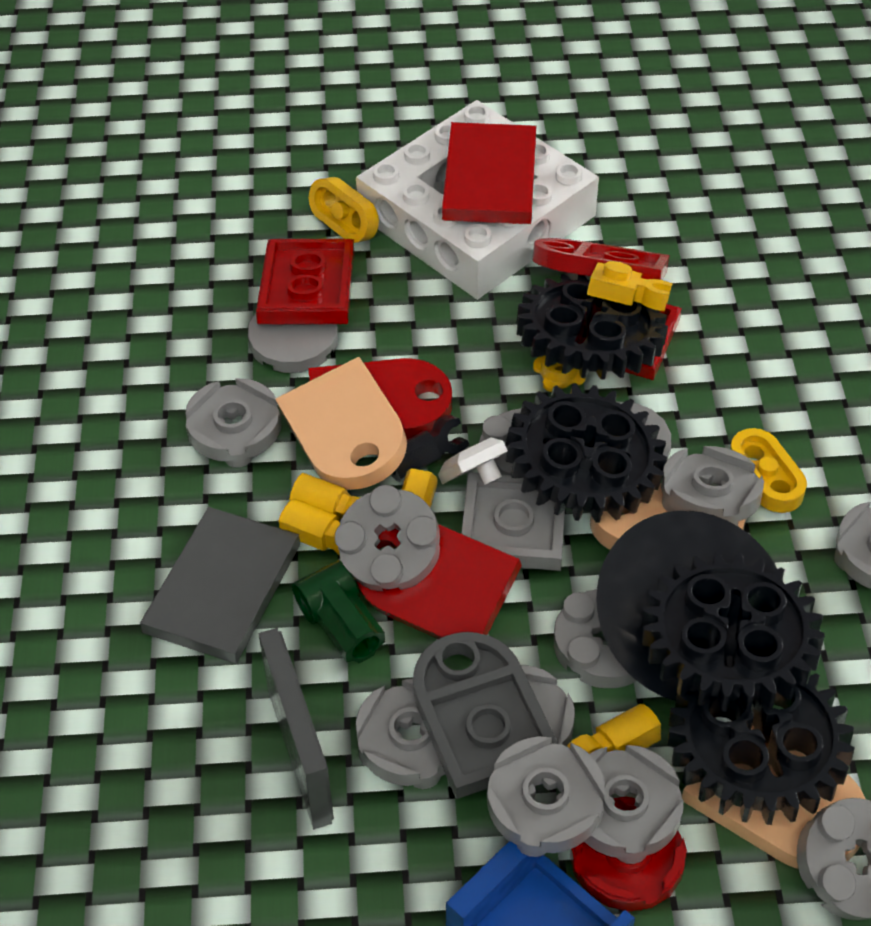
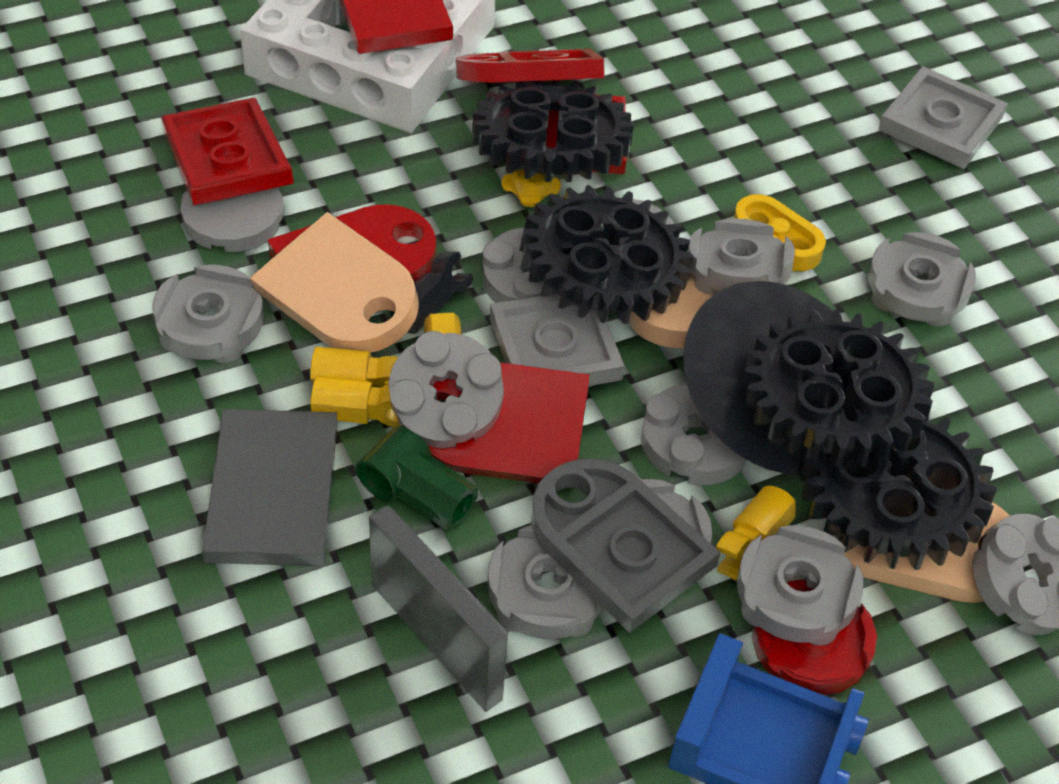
camera: 25 degrees left, 0 degrees up
yellow plate [308,177,379,243] -> none
white piece [438,437,508,485] -> none
light grey plate [487,736,605,857] -> none
yellow plate [587,261,672,311] -> none

